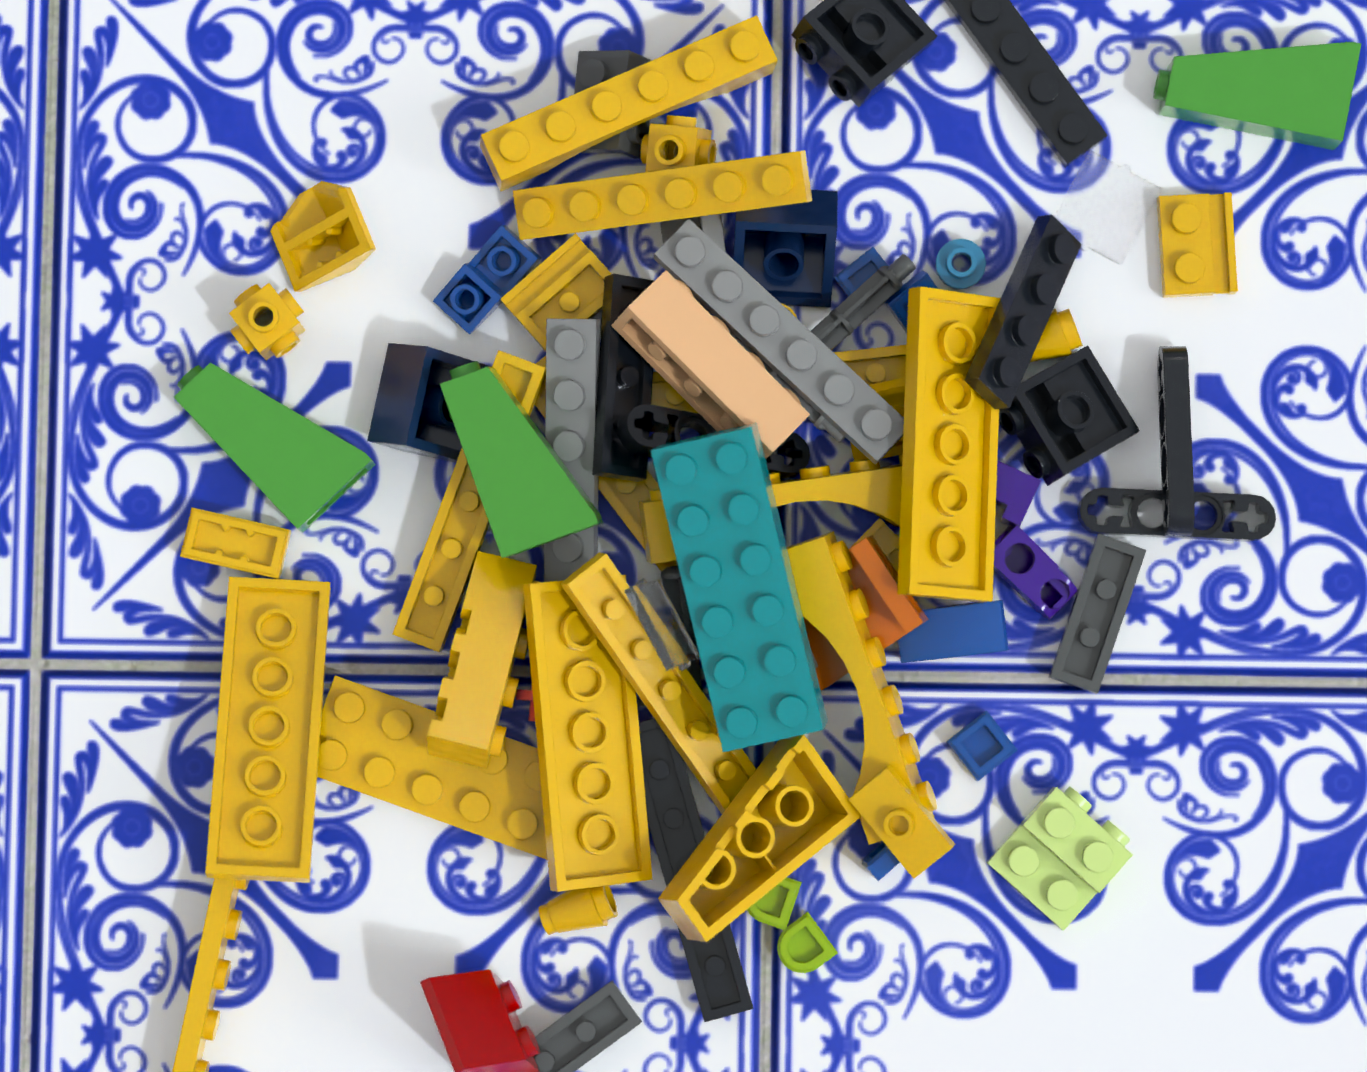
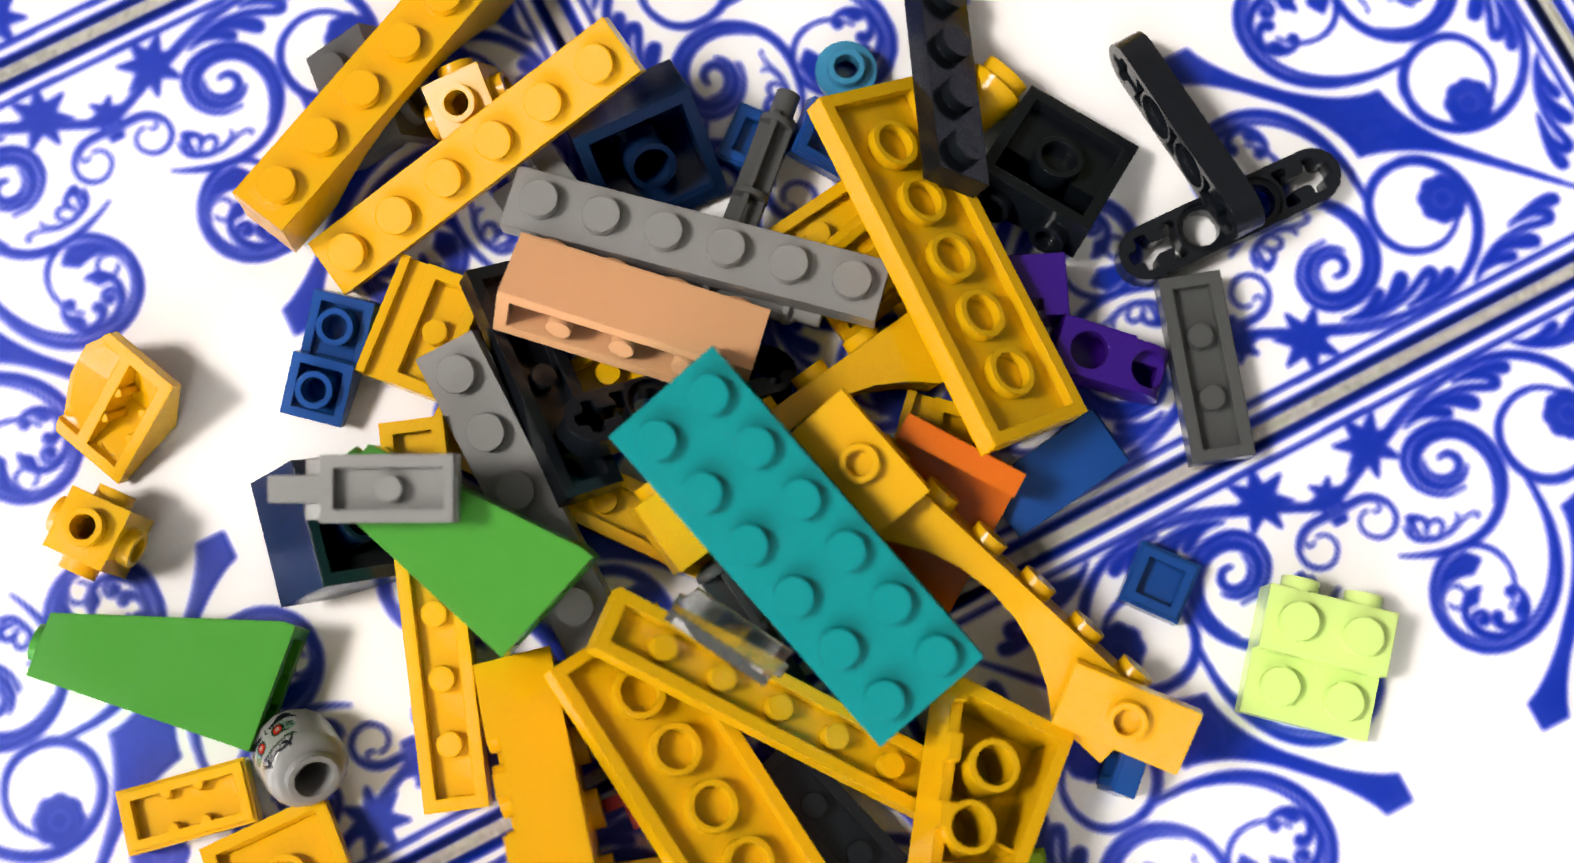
camera: 30 degrees left, 5 degrees down
none -> light grey head [251,708,349,807]
none -> light grey hinge [267,453,461,523]
none -> yellow plate [791,387,931,534]

